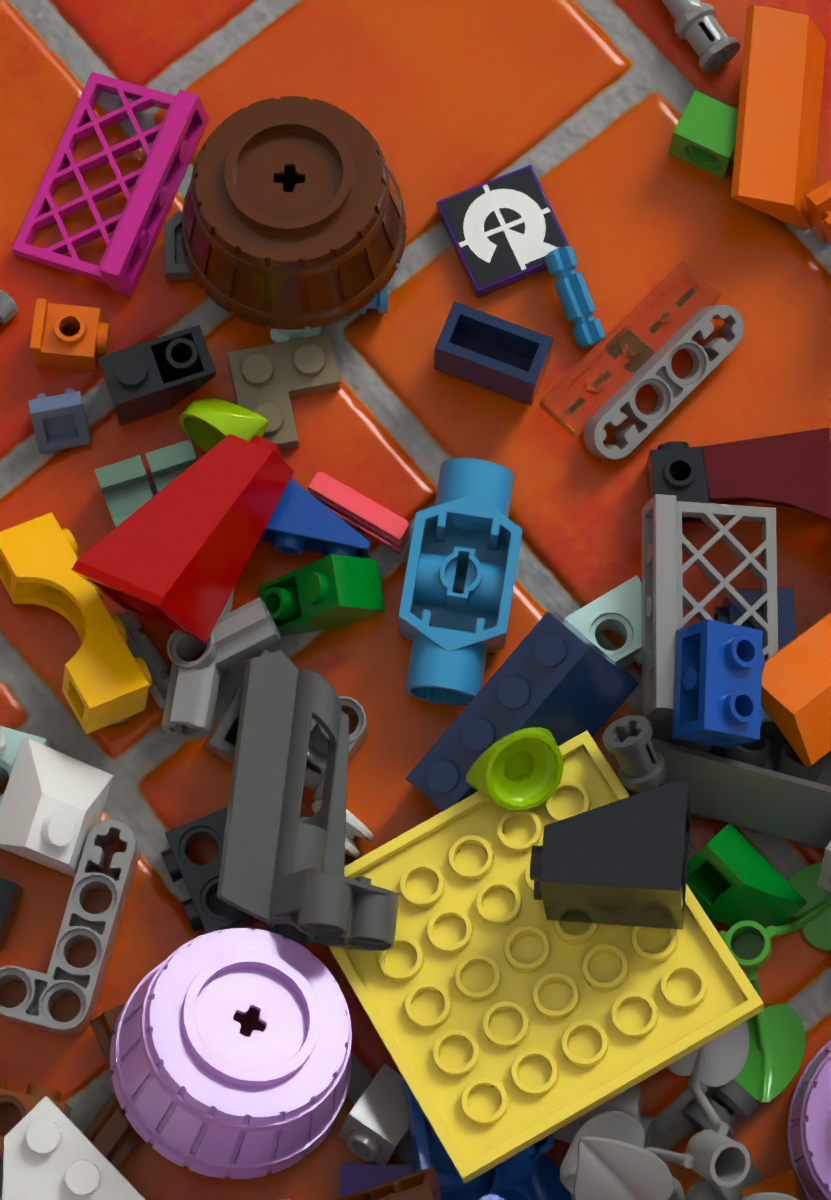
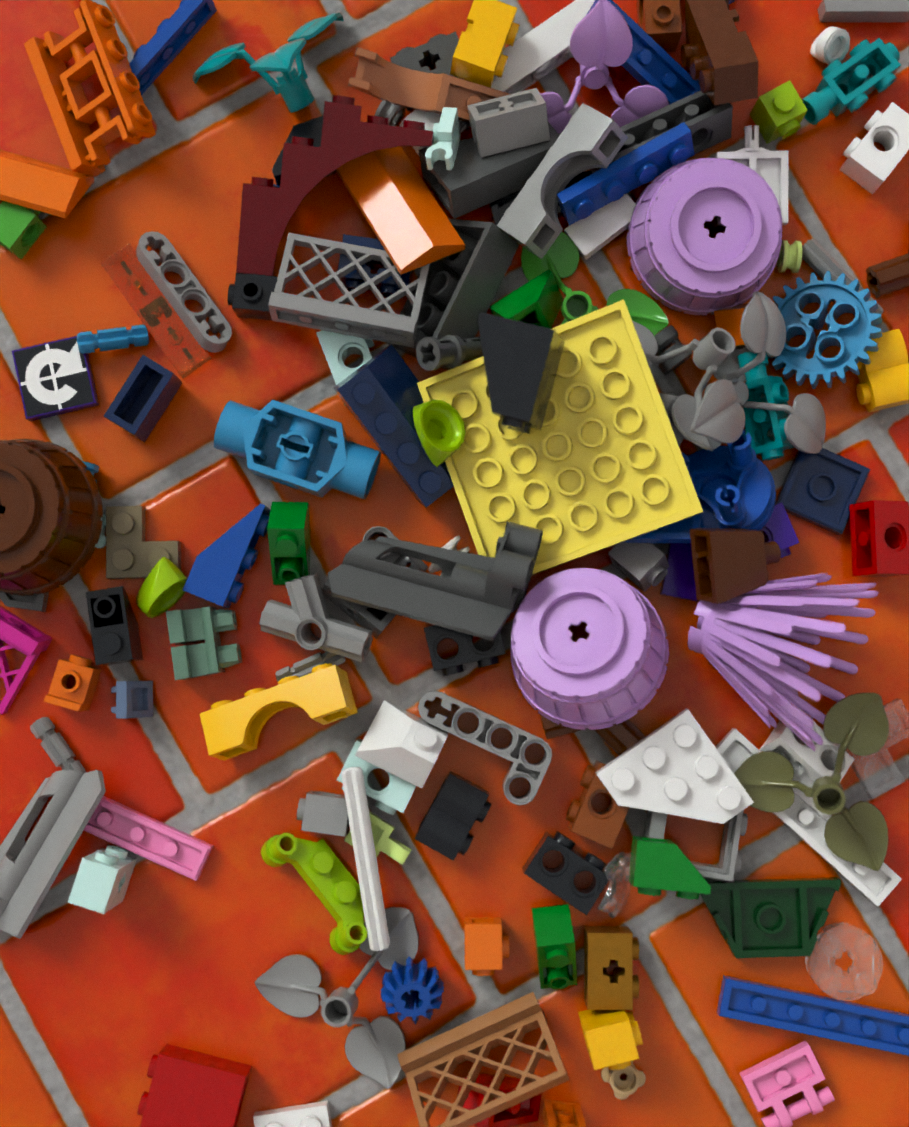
camera: 75 degrees left, 10 degrees up
red slope [72,434,295,643] -> none
coral tile [308,471,410,554] -> none
blue brick [672,619,765,748] -> none

